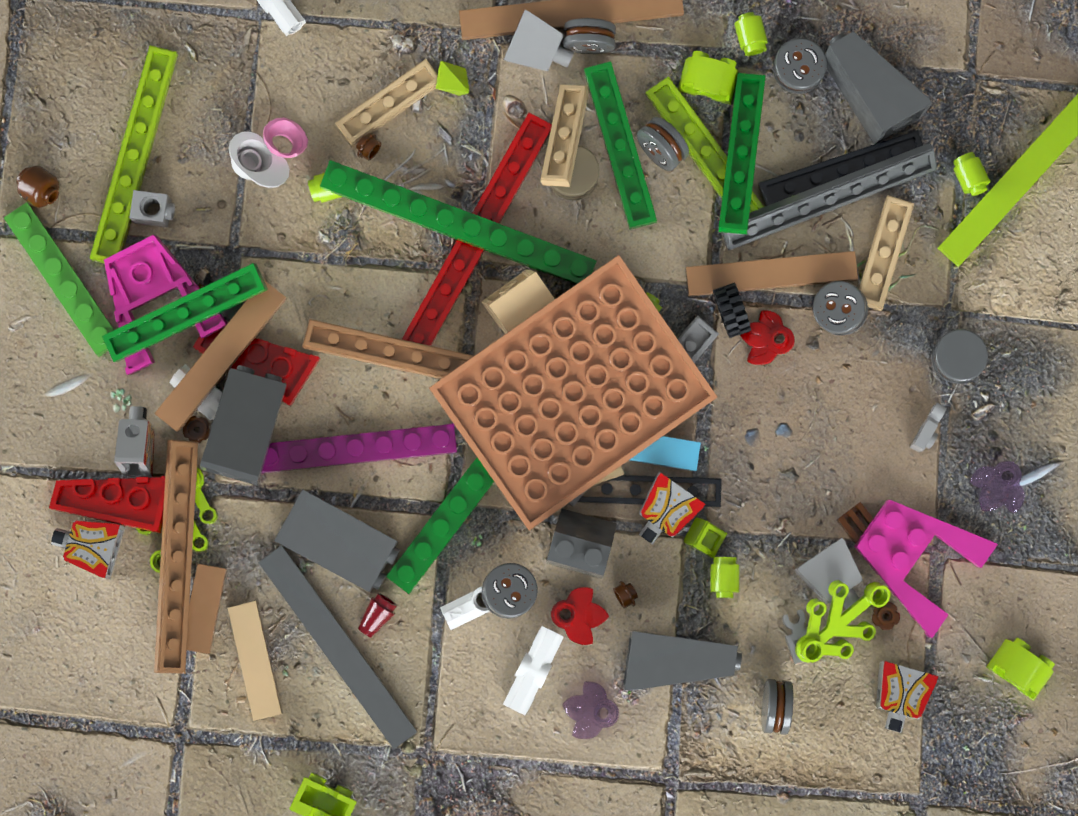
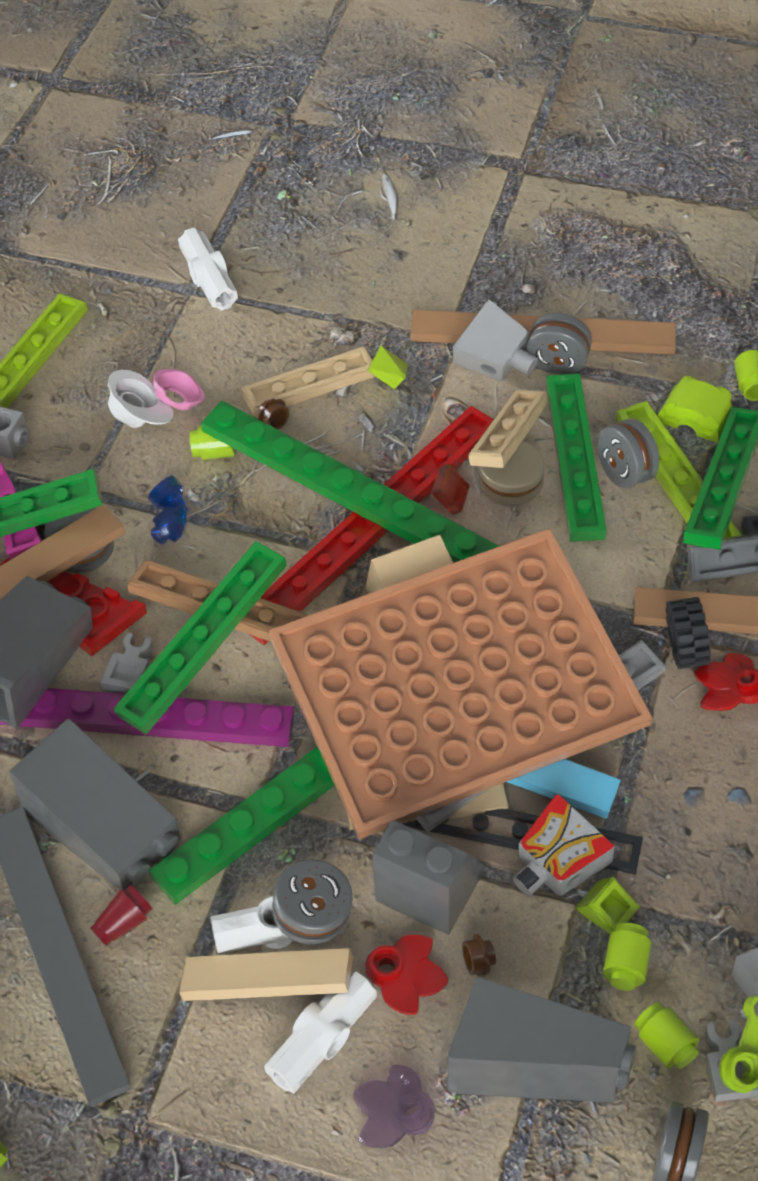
camera: 15 degrees right, 30 degrees down
none -> light grey plate [100,632,153,694]
none -> green plate [114,541,287,735]
none -> clear blue arm [148,475,188,544]
none -> tan tile [179,948,353,1001]
none -> clear red tile [431,464,470,515]
none -> lime brick [634,1002,699,1069]

